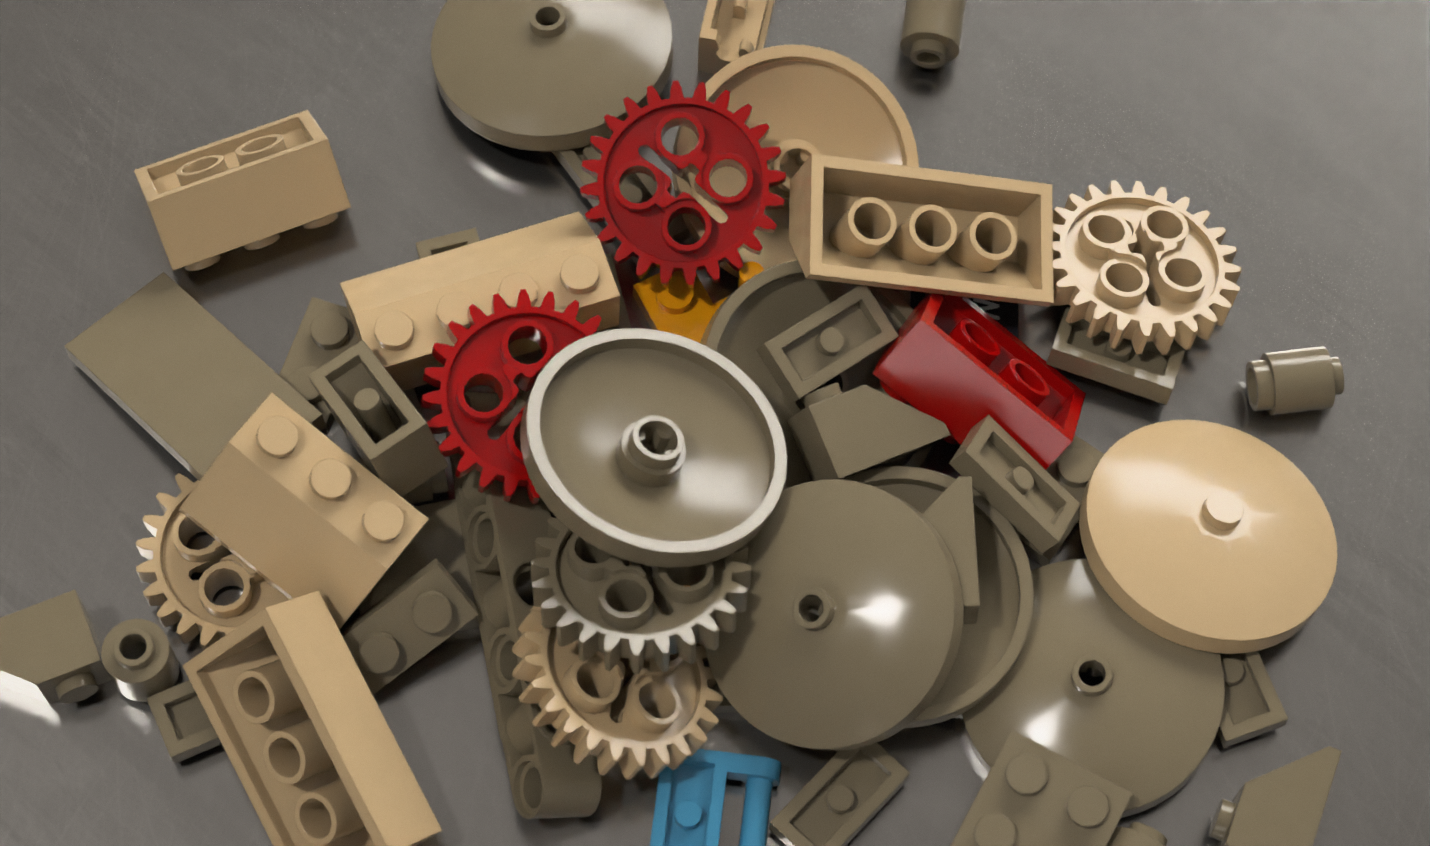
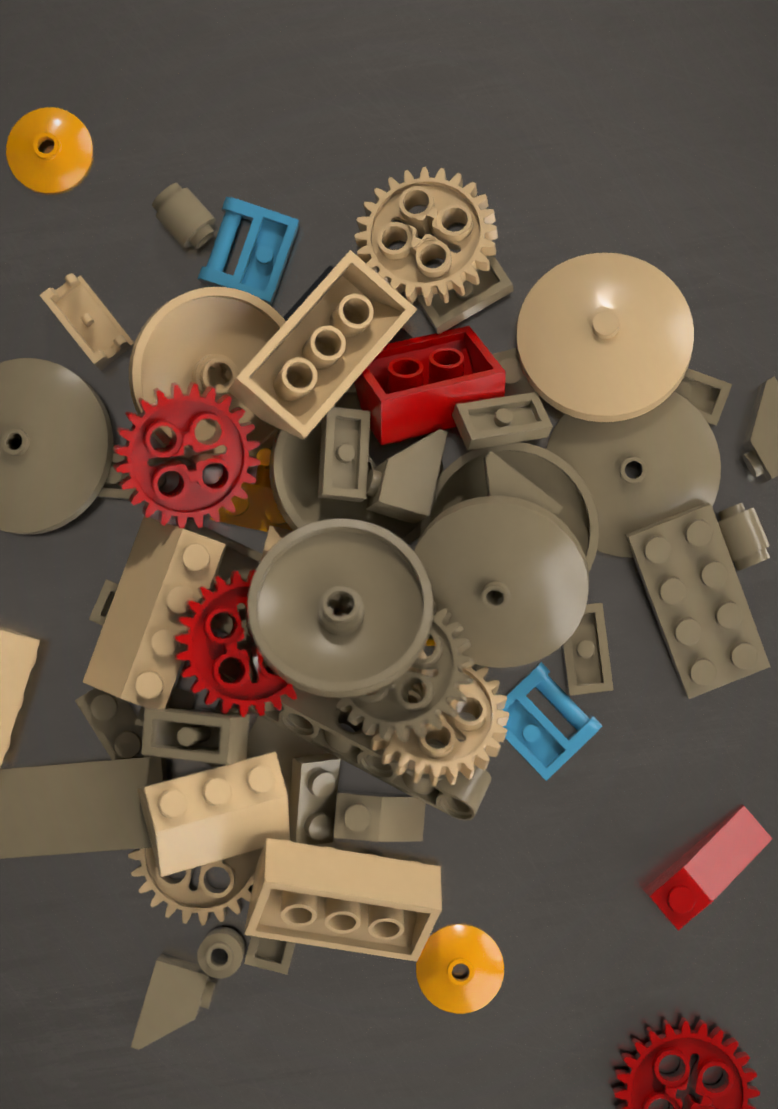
camera: 45 degrees left, 20 degrees up
dark tan brick [1245,346,1344,416] -> none
none -> dark azure plate [197,197,300,305]
none -> dark tan slope [333,789,426,842]

